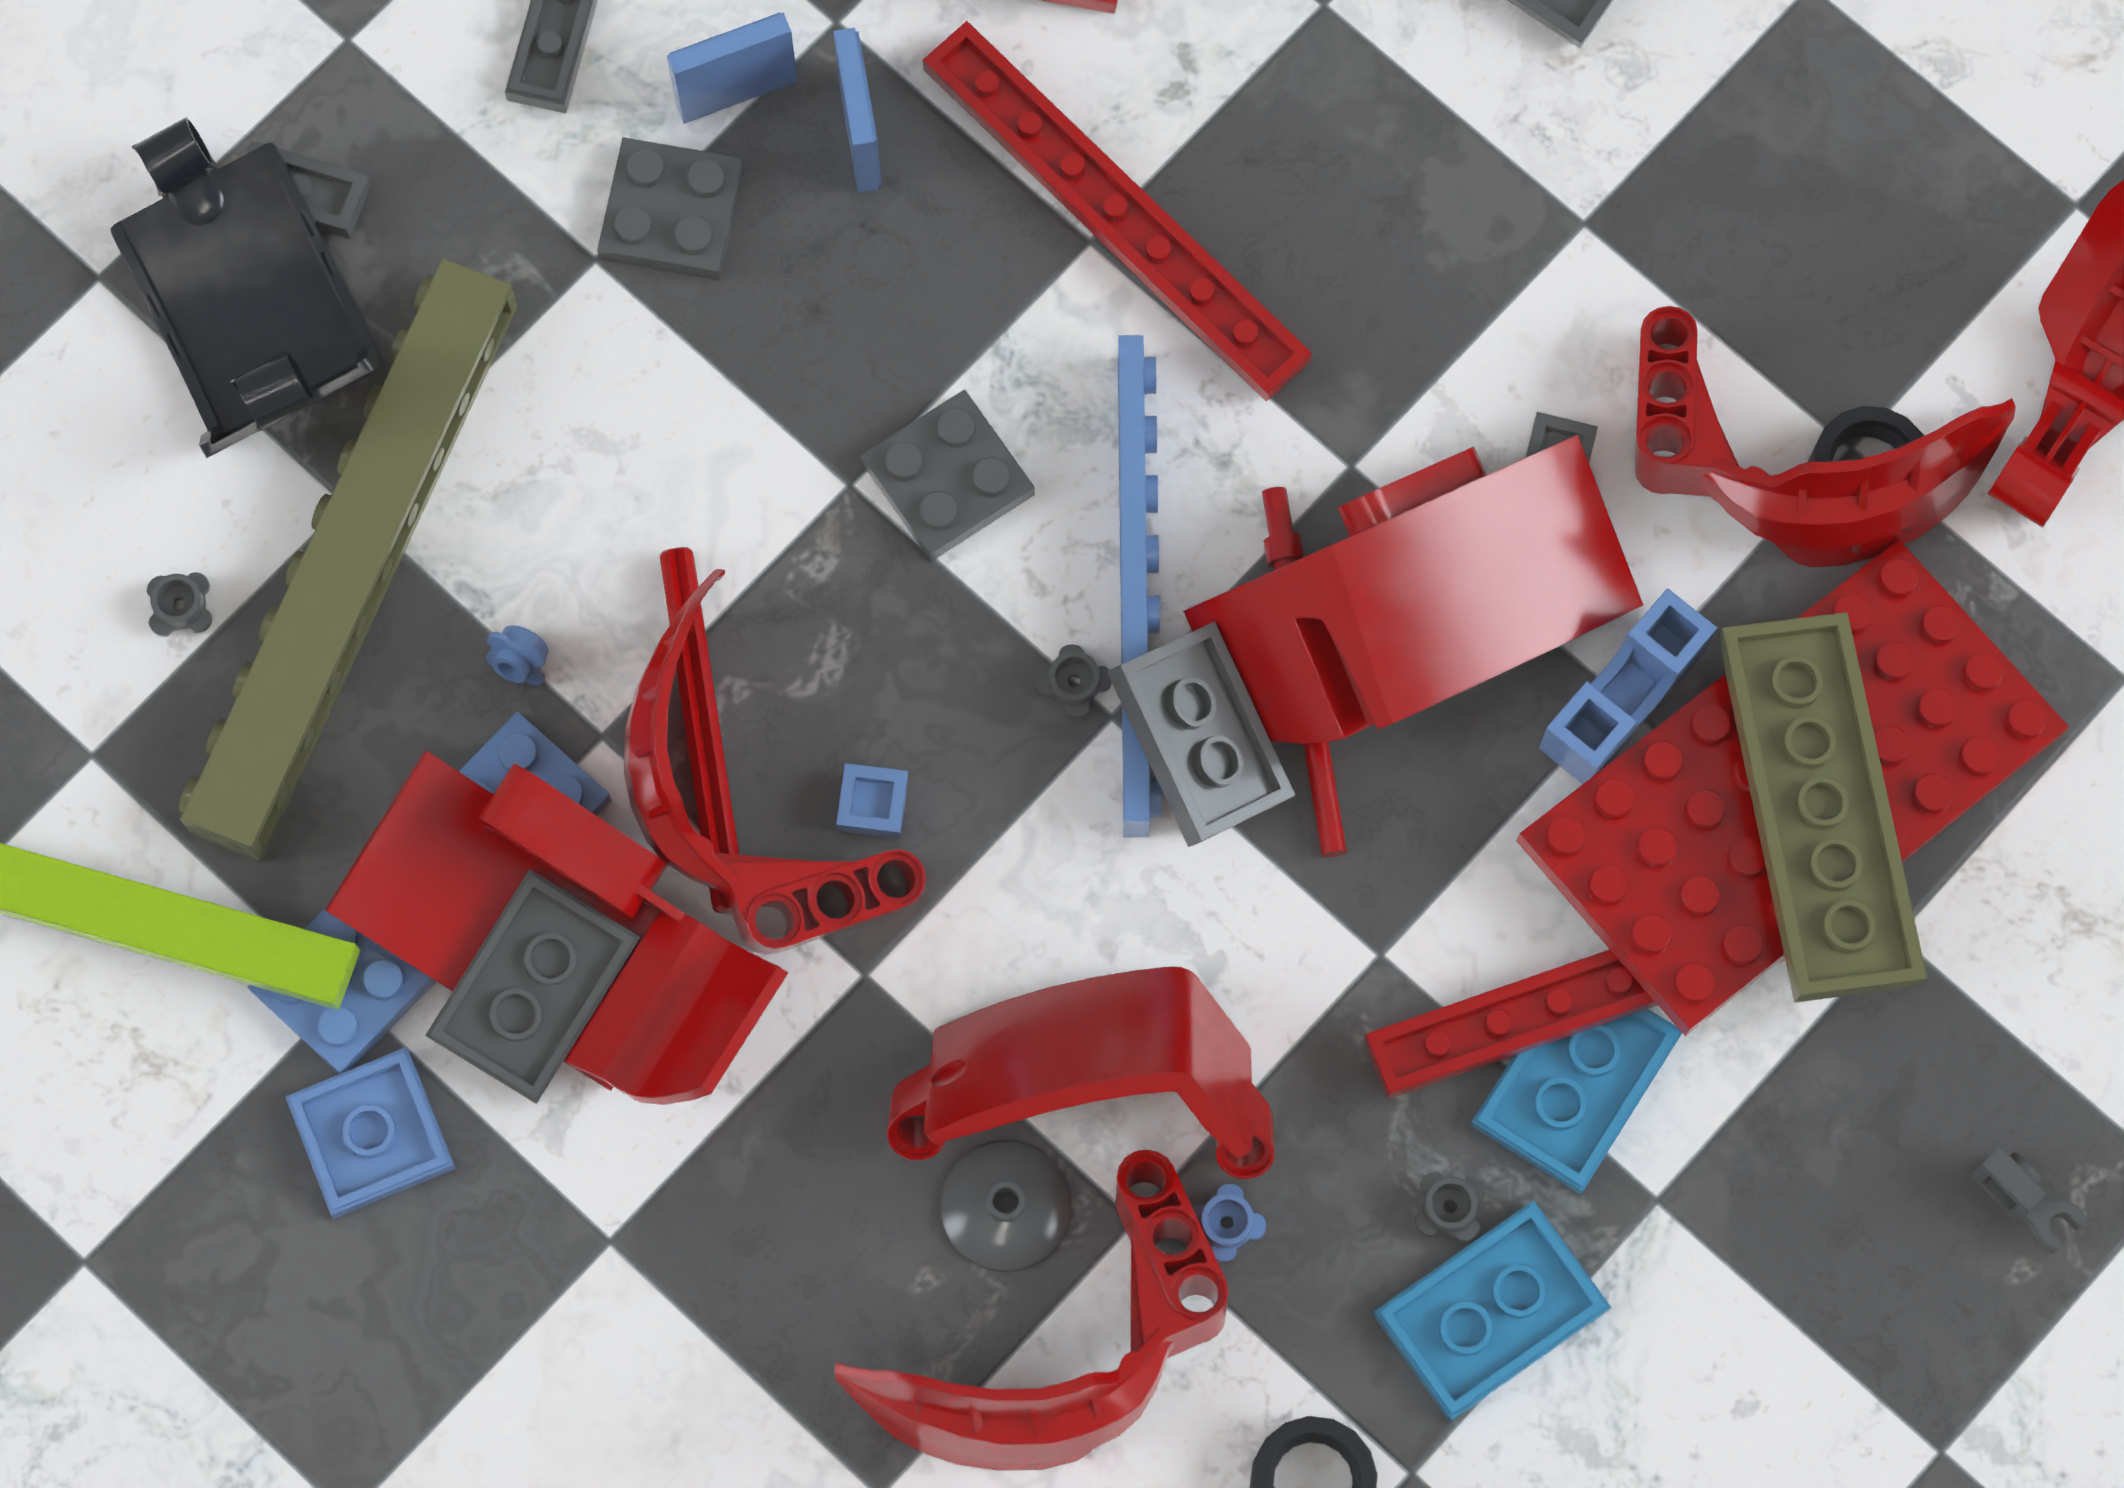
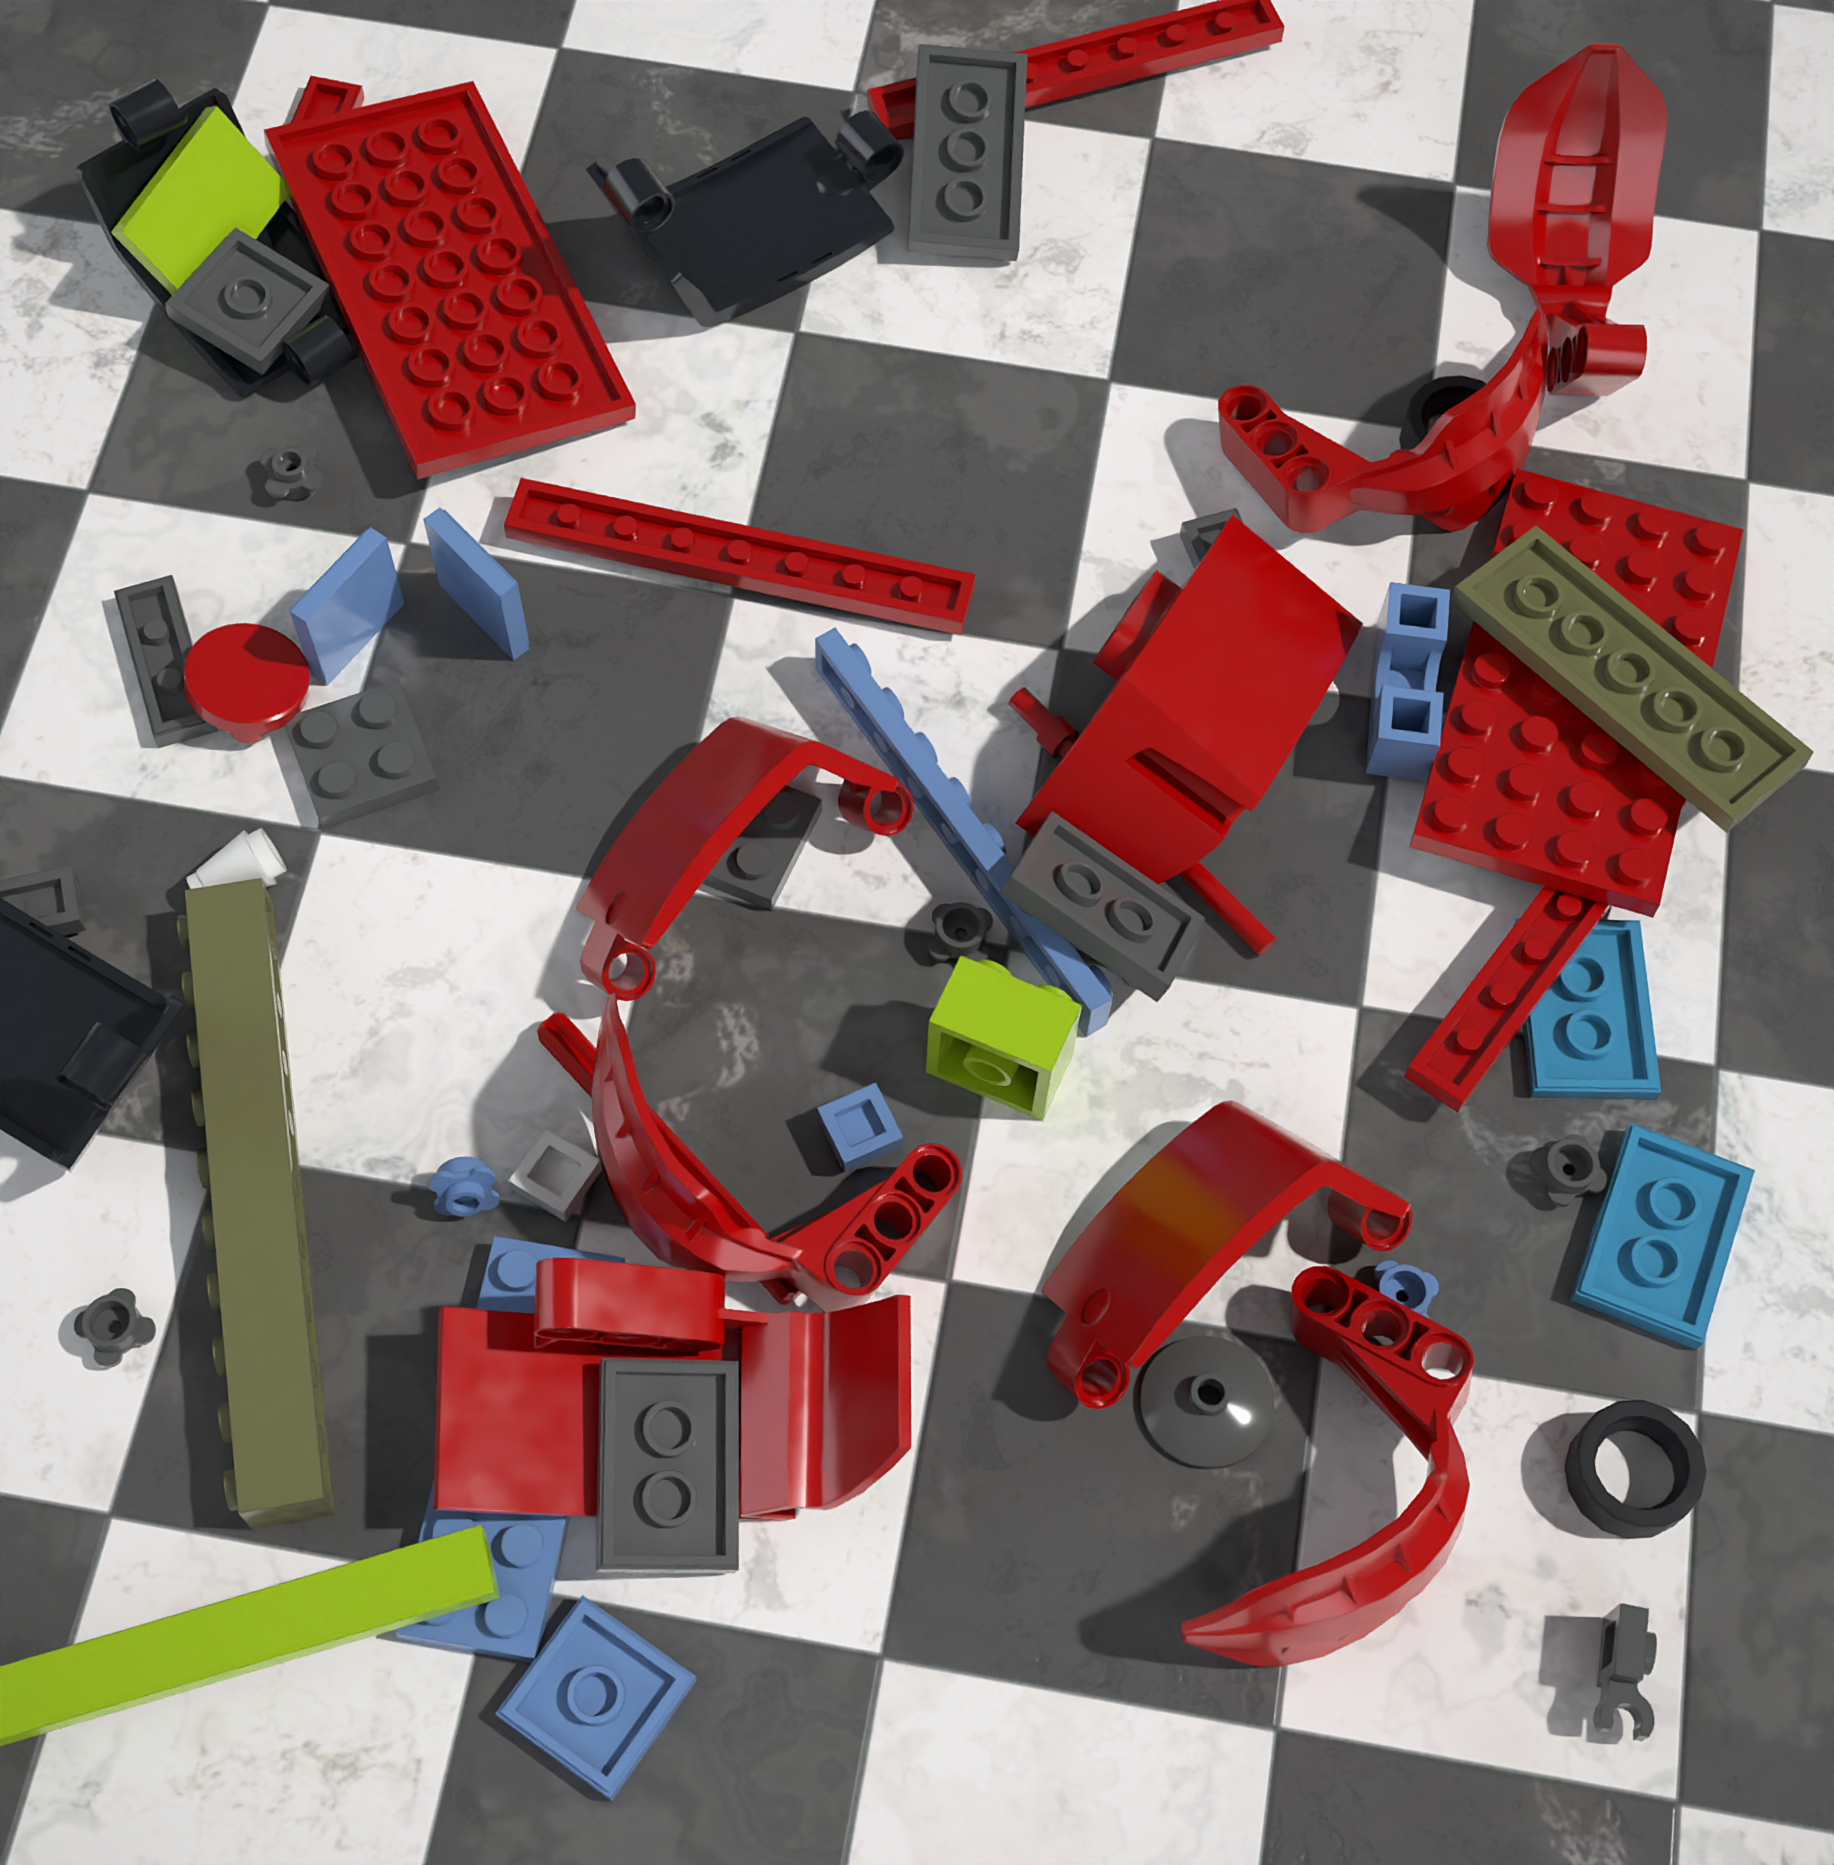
camera: 35 degrees left, 10 degrees down
none -> red tile [183,623,310,743]
none -> white cone [186,828,287,889]
none -> white plate [508,1128,602,1222]
none -> red panel [576,716,914,1001]
none -> lime brick [926,955,1082,1121]

